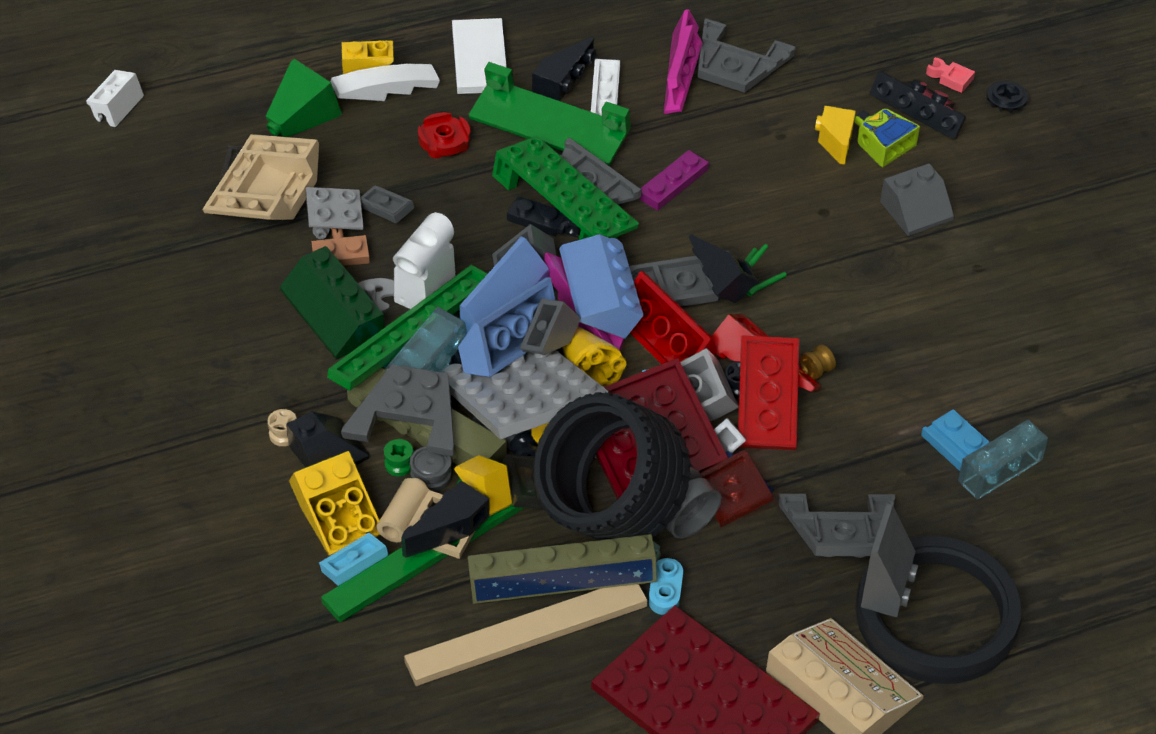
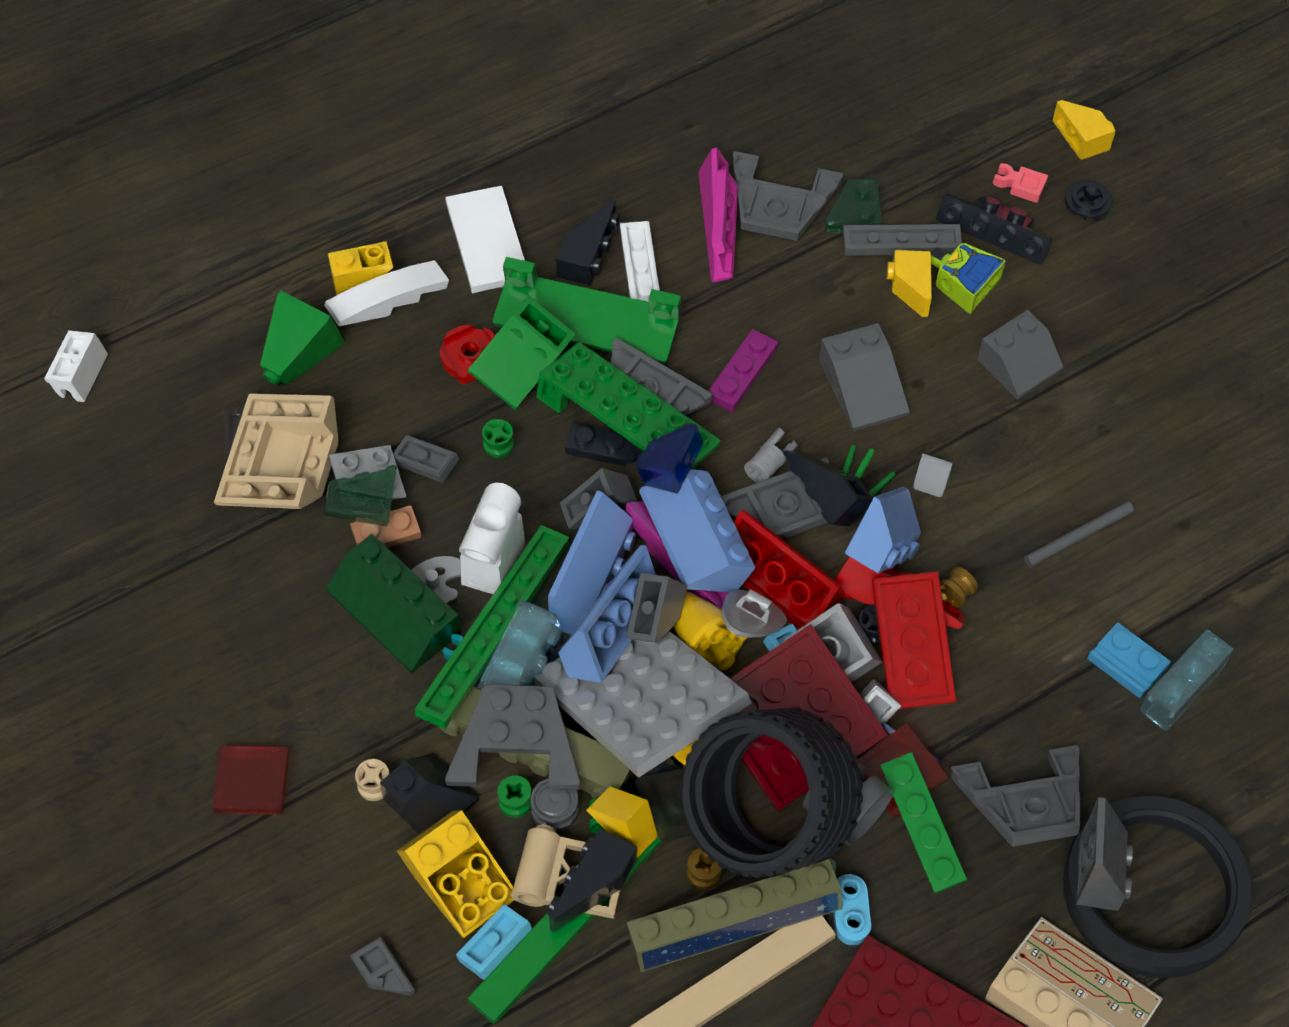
camera: 10 degrees left, 10 degrees up
none -> clear red tile [212,746,289,814]
none -> clear green wing [323,465,397,527]
none -> dark grey tile [350,936,415,996]
none -> green slope [467,295,576,410]
none -> green wheel [482,419,514,458]
none -> clear blue slope [636,423,703,494]
none -> pearl gold wheel [687,848,722,890]
none -> light grey shield [722,589,787,638]
none -> light grey hinge [744,427,799,483]
none -> dark grey slope [819,323,910,432]
none -> clear green wing [825,179,882,232]
none -> dark grey plate [842,224,962,256]
none -> medium blue slope [845,486,921,573]
none -> green plate [880,752,967,894]
none -> light grey slope [913,454,953,497]
none -> dark grey bar [1024,501,1134,567]
none -> yellow slope [1052,100,1115,160]

